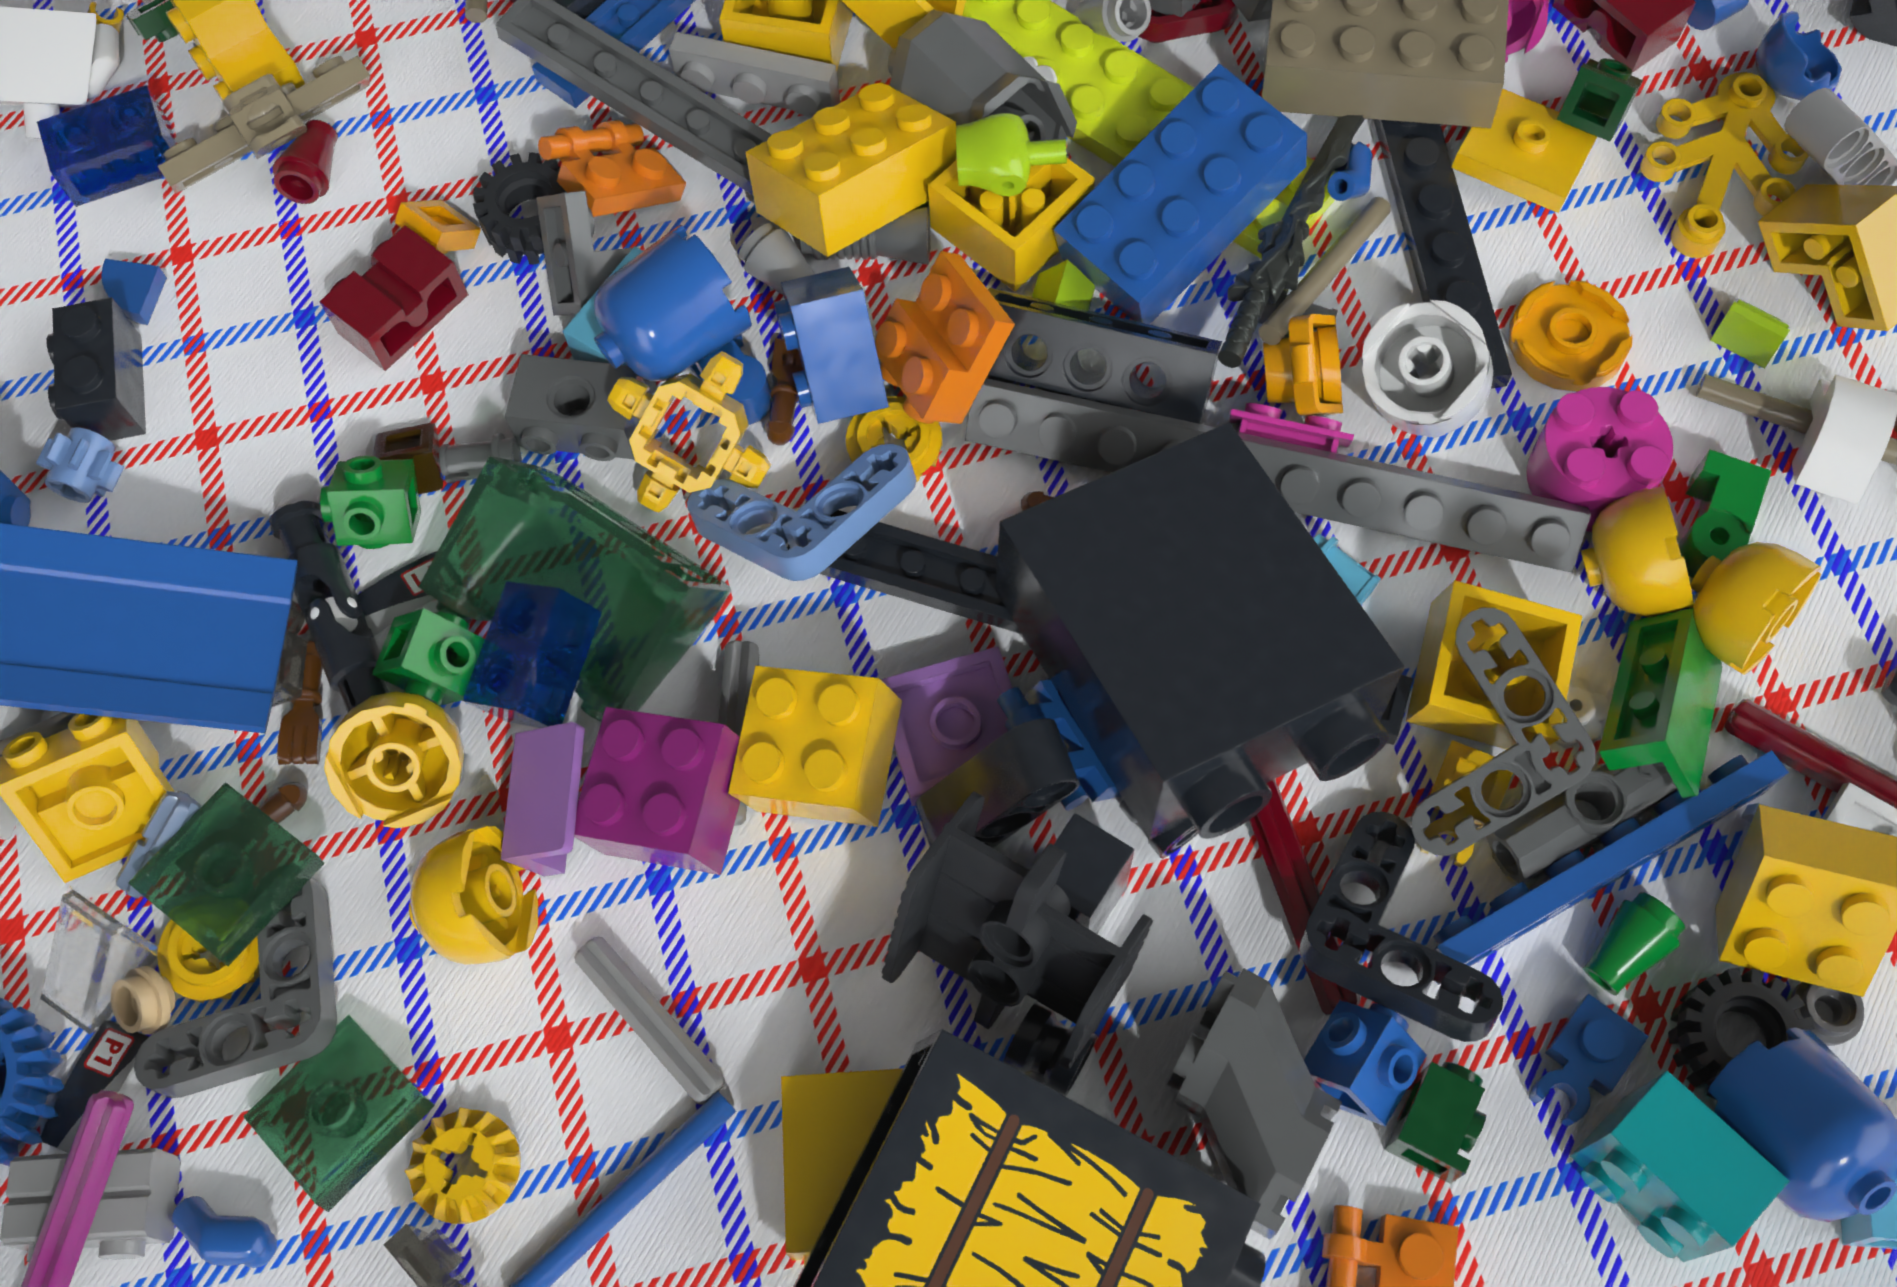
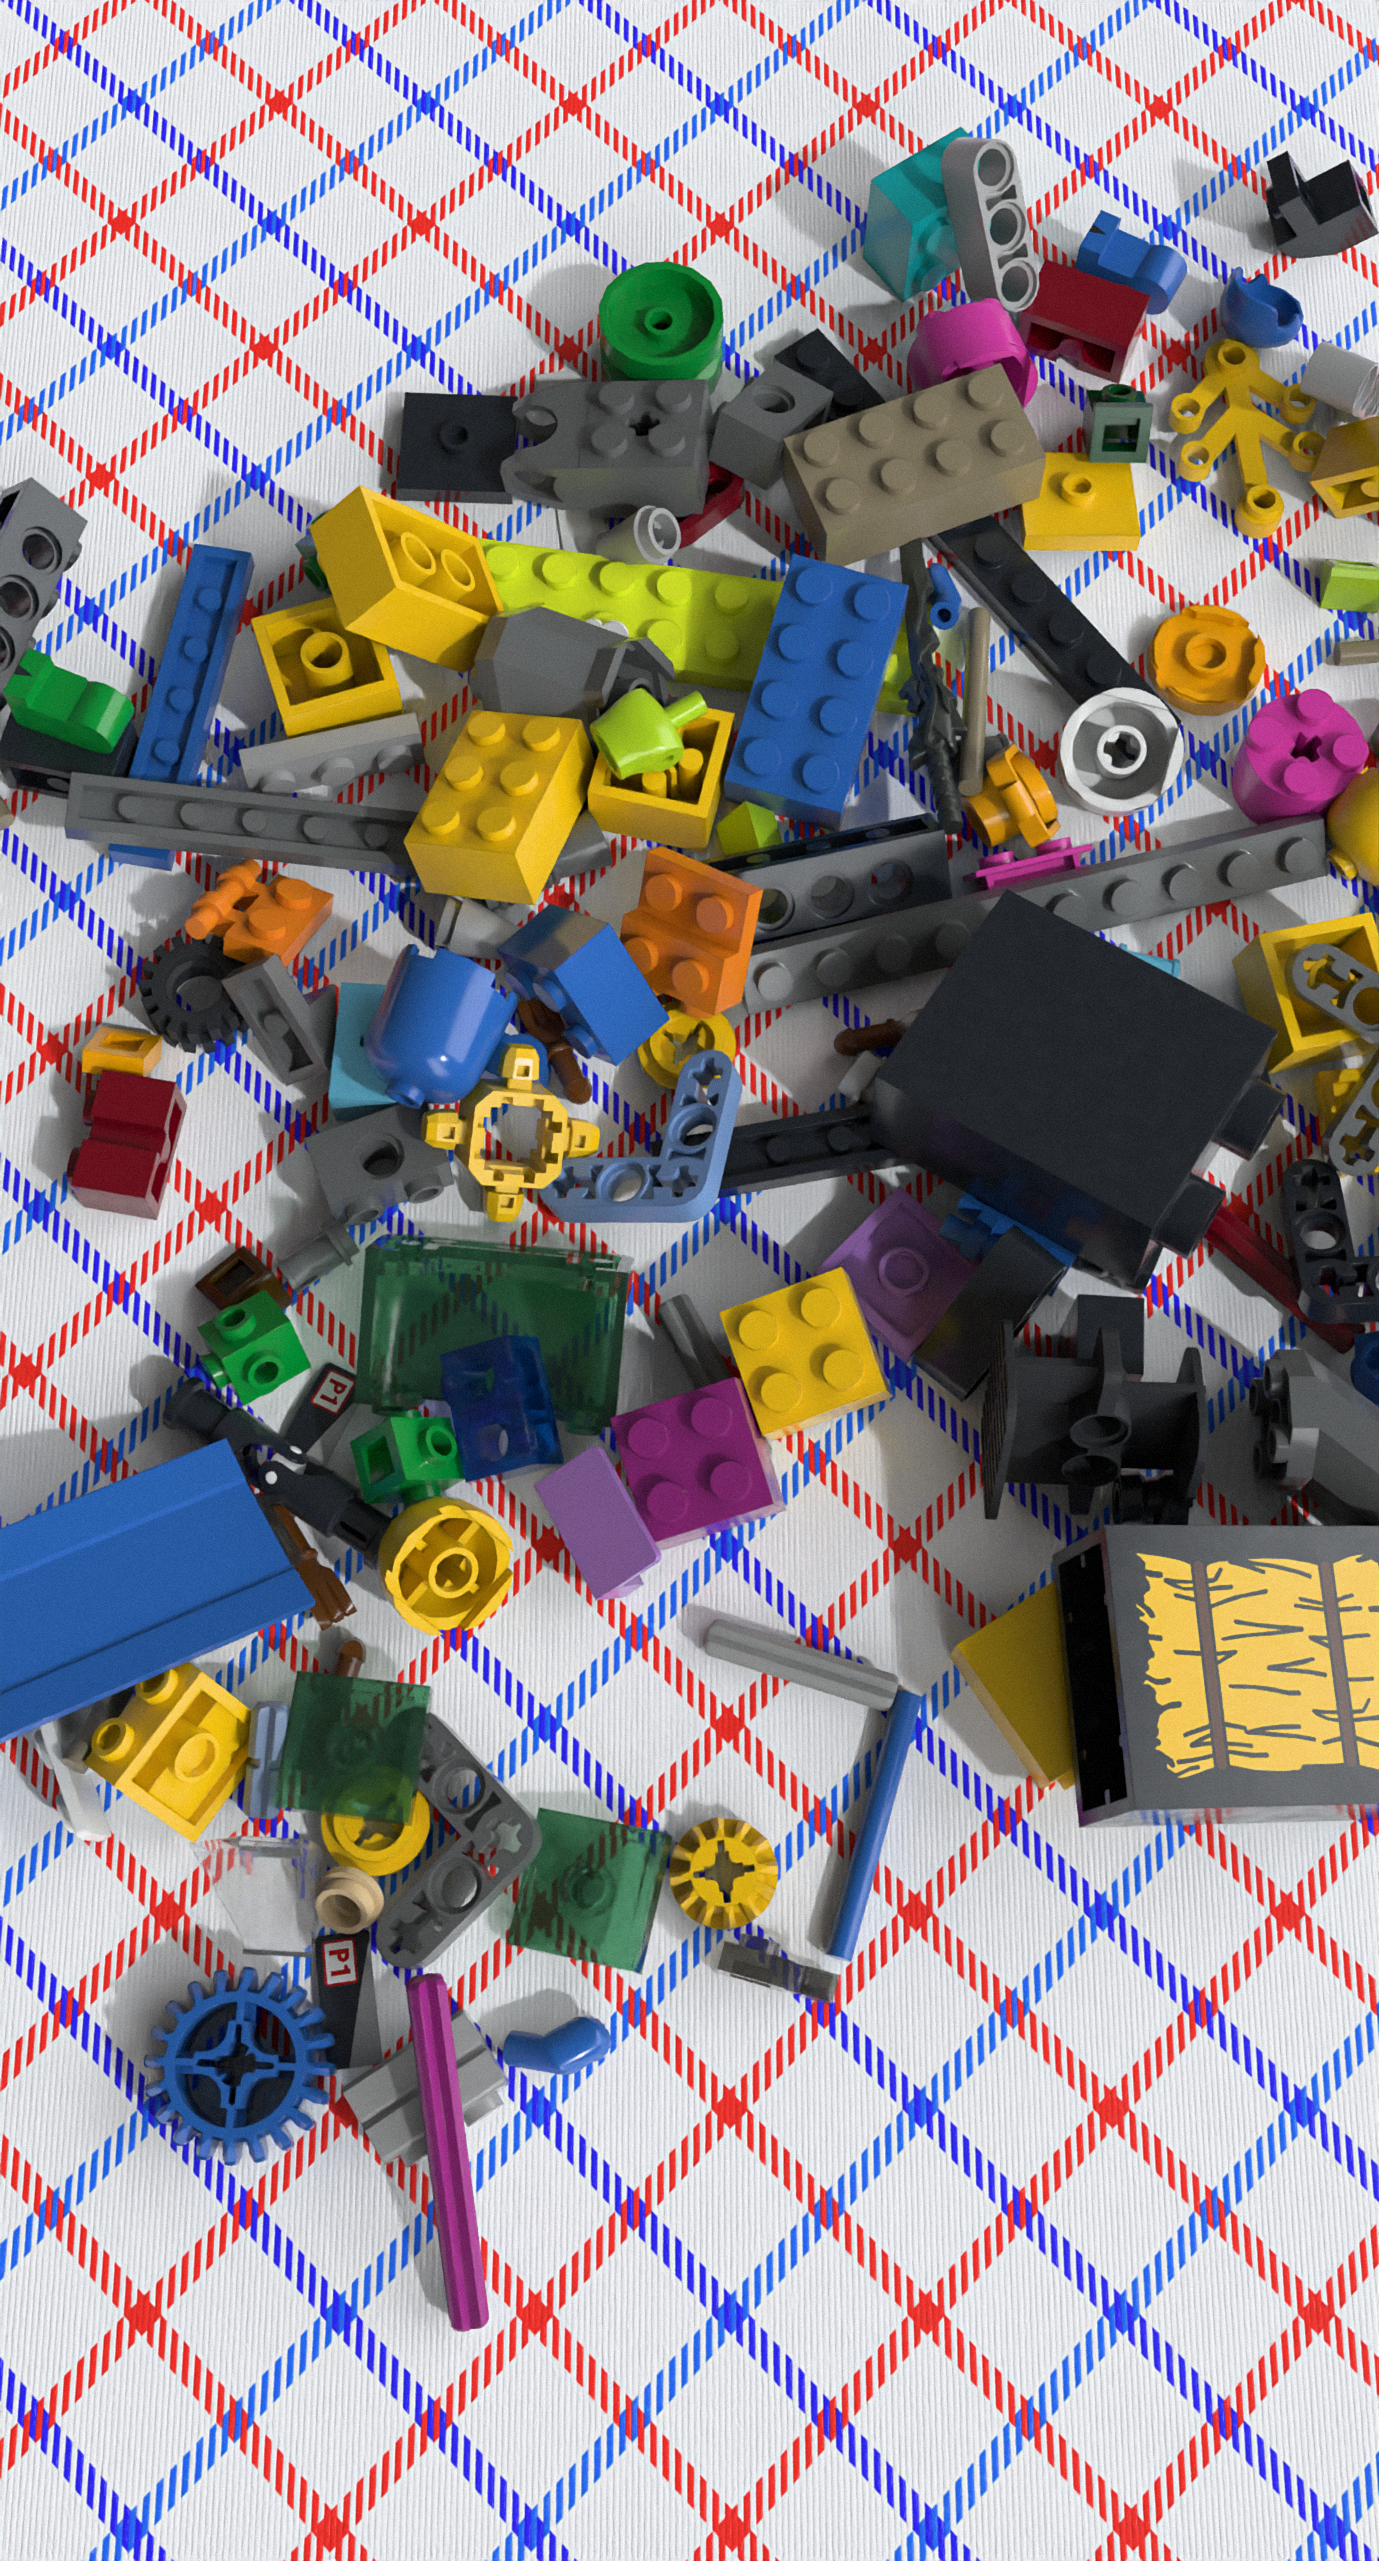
camera: 35 degrees left, 5 degrees up
yellow cylinder [409,826,538,965] -> none

